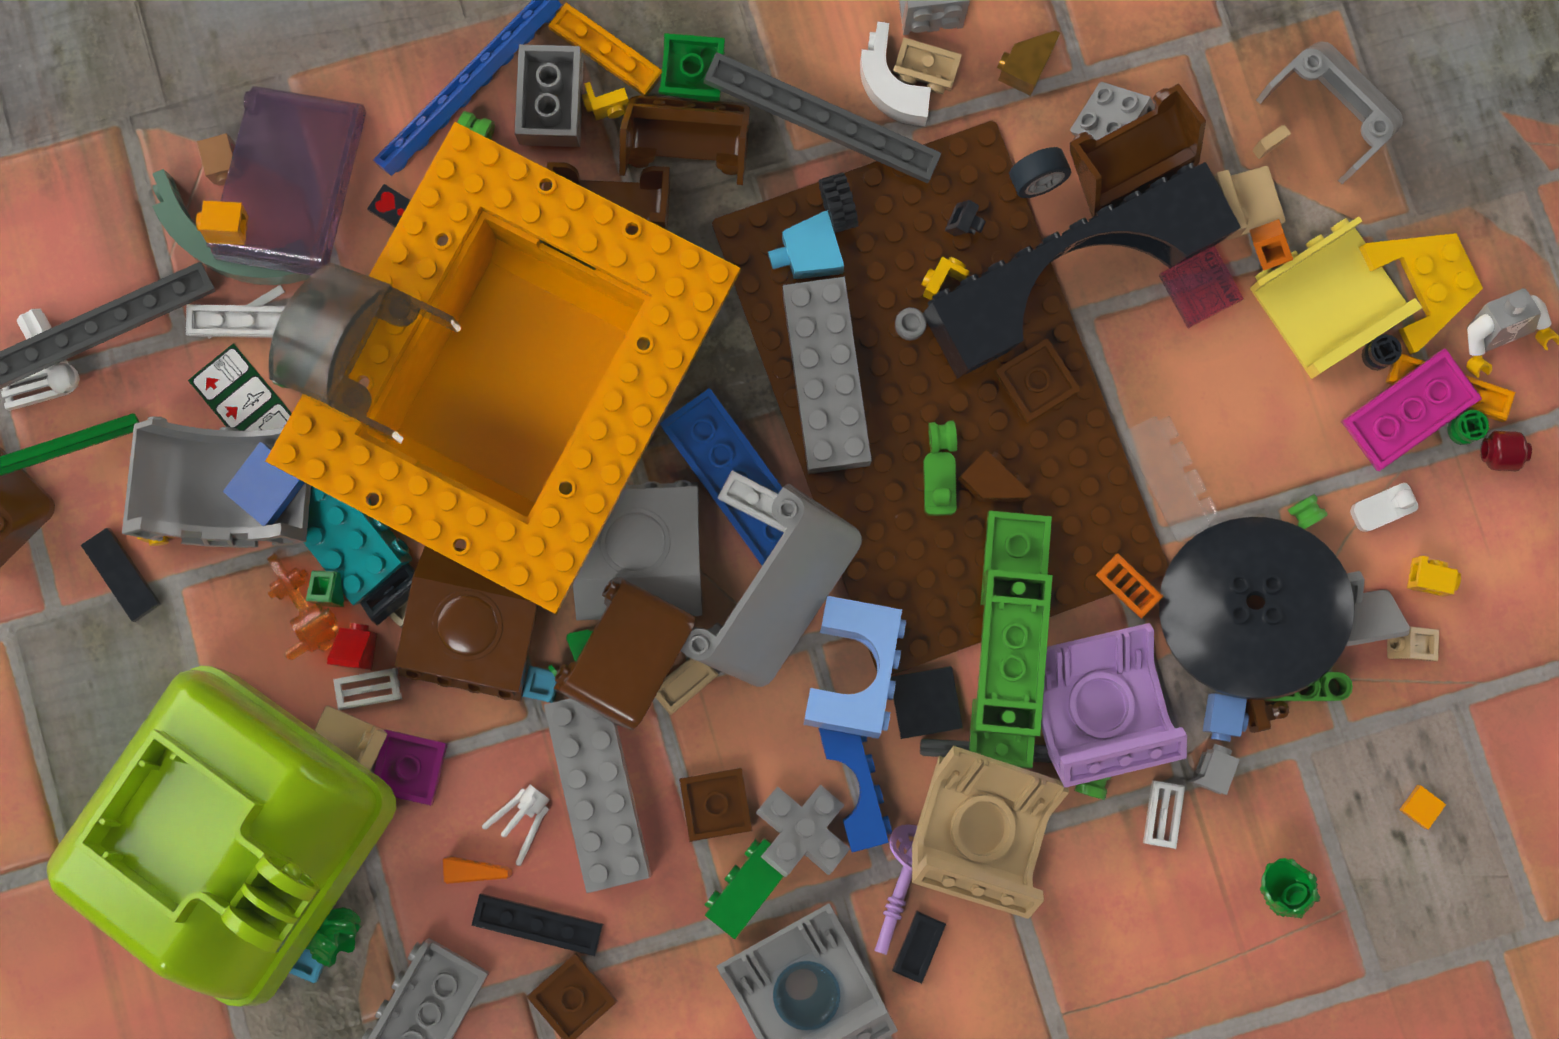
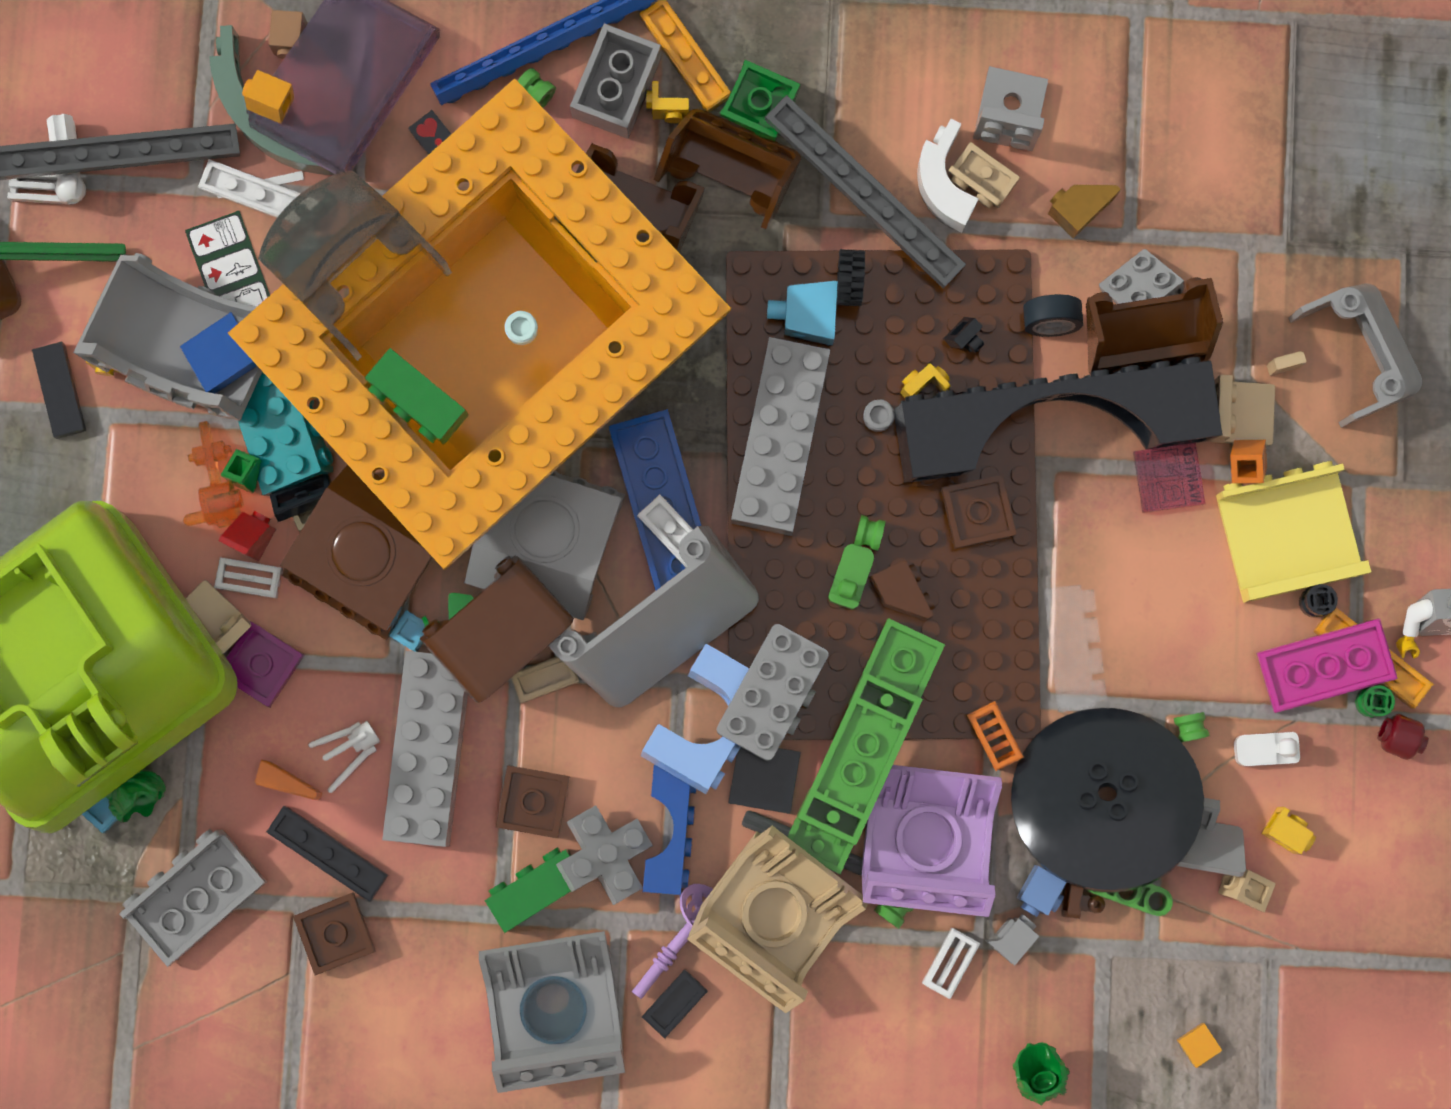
camera: 20 degrees right, 0 degrees up
yellow wing [1359,233,1483,355] -> none
none -> green brick [365,348,469,445]
none -> light aqua tile [505,311,538,345]
none -> light grey bracket [716,624,828,761]

